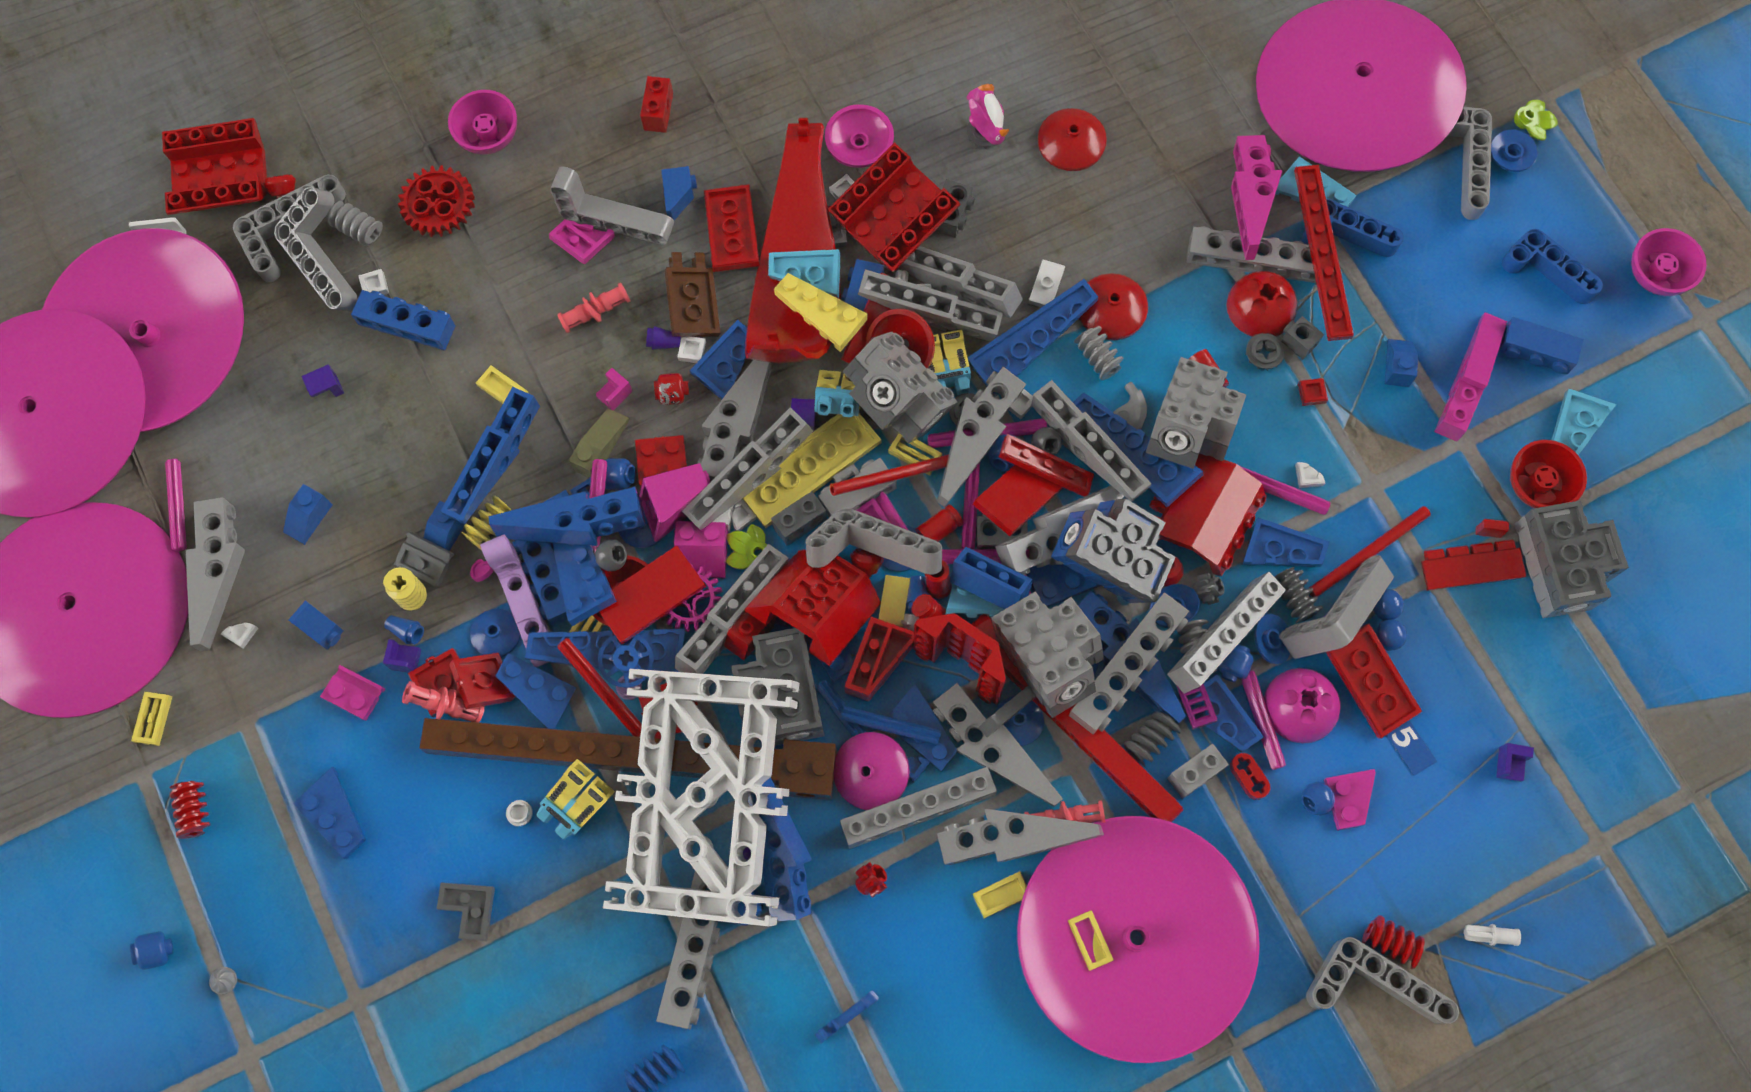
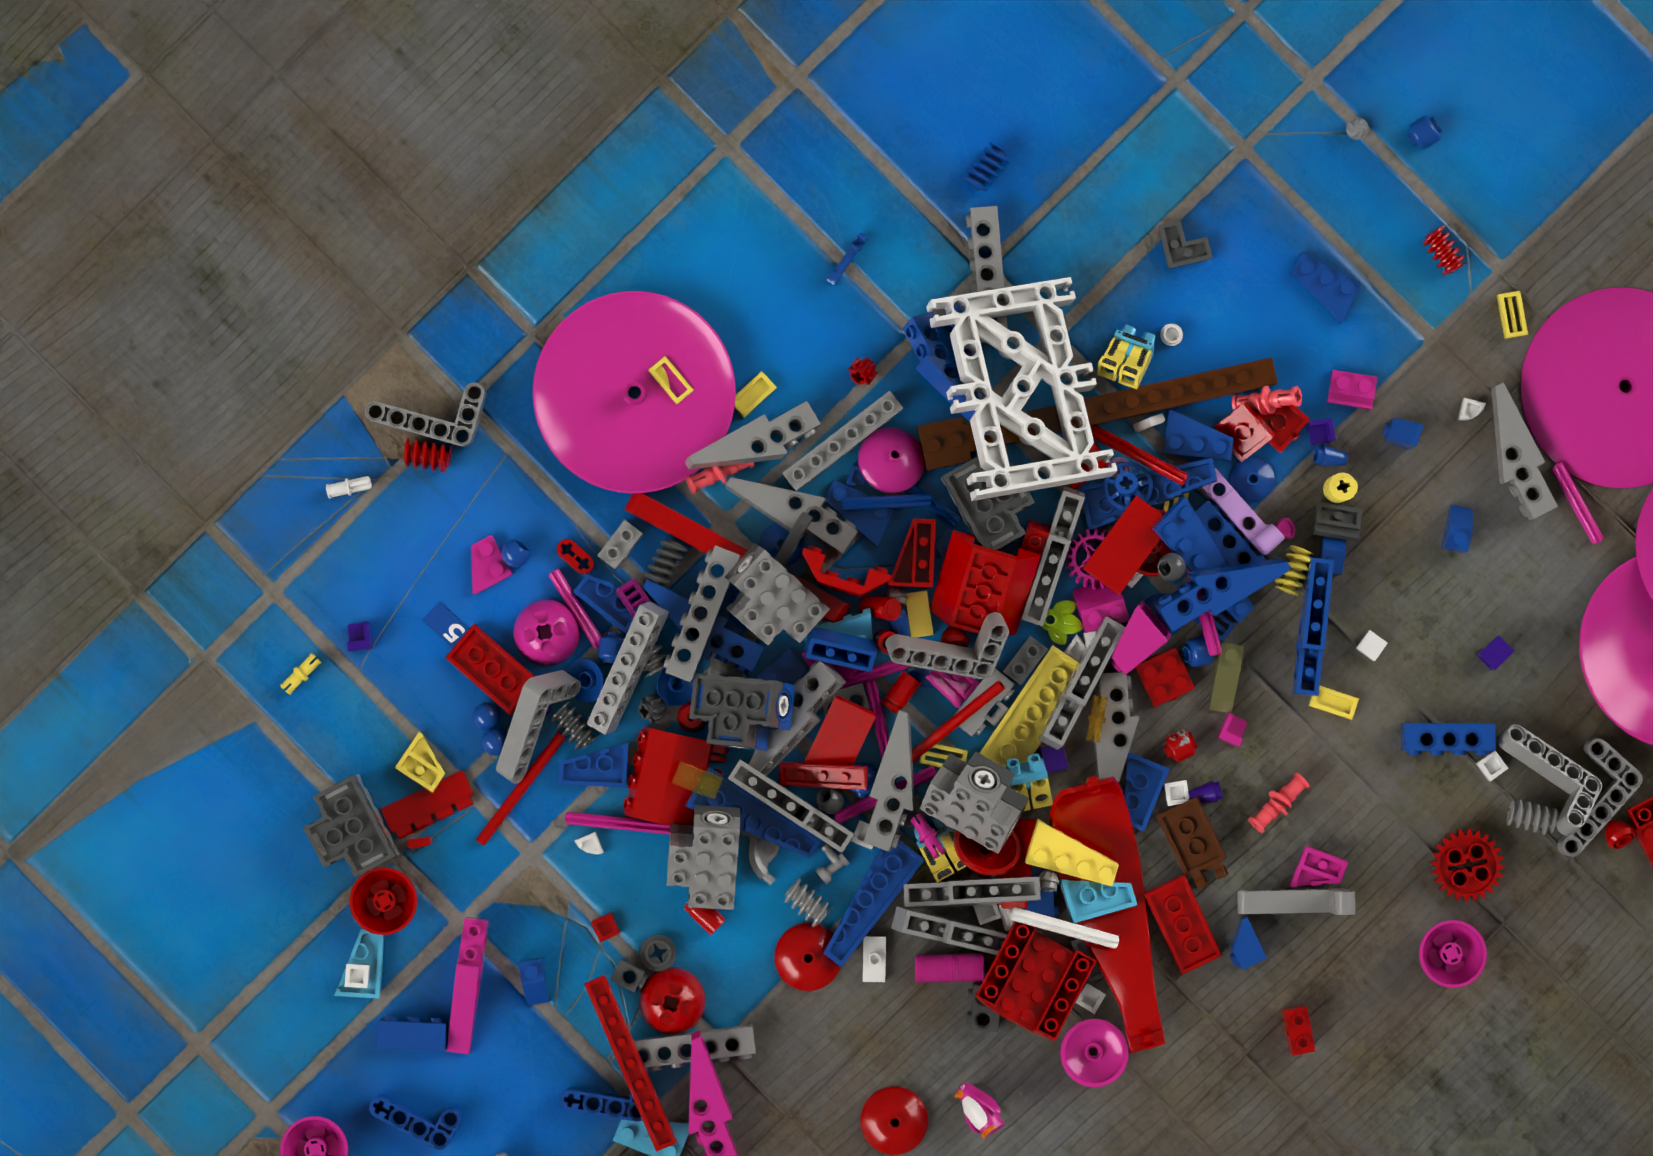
camera: 155 degrees right, 15 degrees up
none -> light yellow pin [280,653,322,695]
none -> white tile [345,963,370,988]
none -> light yellow wing [395,732,445,793]
none -> clear yellow plate [672,762,723,800]
none -> light grey piece [815,844,850,885]
none -> dark pink pin [910,813,946,859]
none -> dark pink piece [915,953,984,983]
none -> white axle [1010,907,1119,949]
none -> light grey plate [1039,869,1059,892]
none -> clear yellow pin [1086,695,1108,743]
none -> white tile [1133,413,1165,432]
none -> white tile [1356,630,1388,661]

